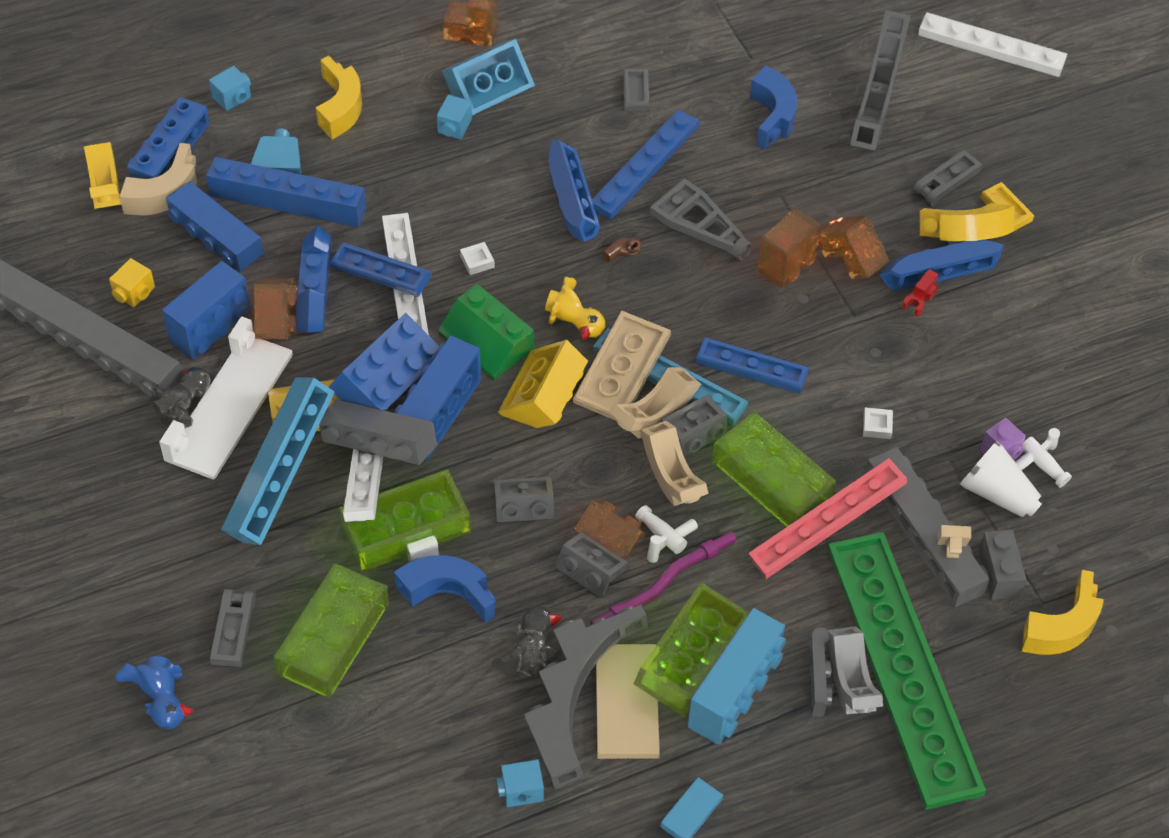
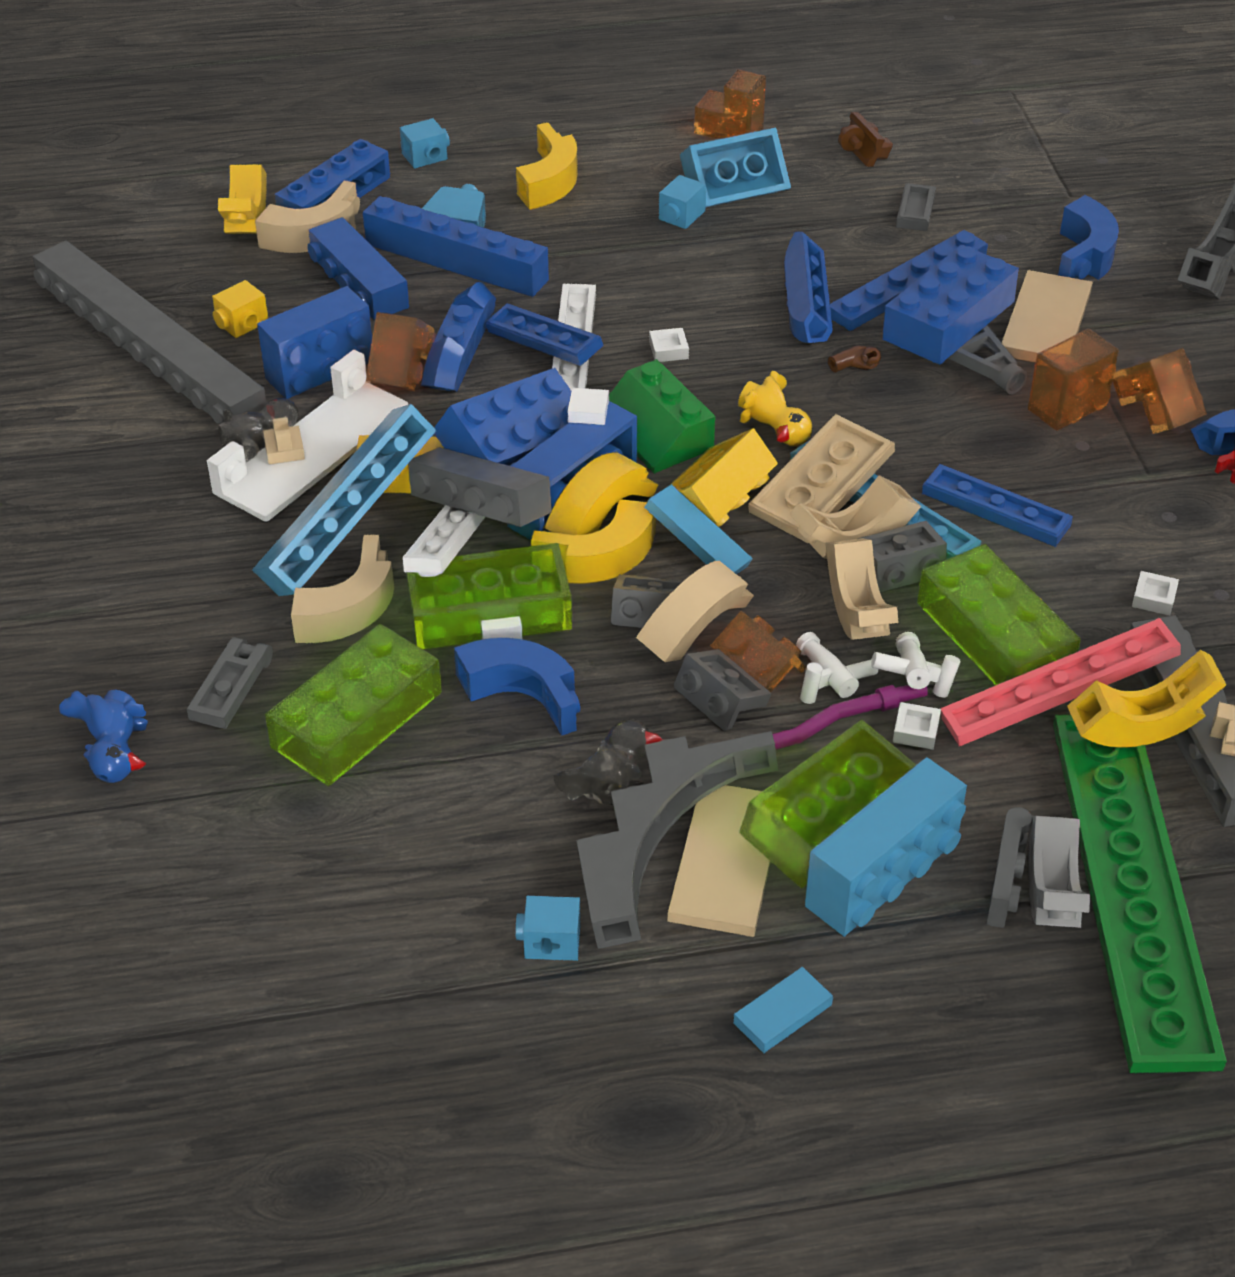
camera: 15 degrees right, 10 degrees down
none -> tan tile [263,417,305,464]
none -> tan arch [291,535,394,643]
none -> yellow arch [531,499,656,584]
none -> yellow arch [544,452,659,535]
none -> white tile [568,388,609,425]
none -> tan arch [636,560,754,662]
none -> dark azure tile [644,484,753,574]
none -> reddish brown hips [838,112,893,167]
none -> white piece [871,632,960,698]
none -> blue brick [883,245,1019,365]
none -> white plate [893,702,941,750]
none -> tan tile [1002,270,1093,368]
none -> yellow arch [1067,650,1226,747]

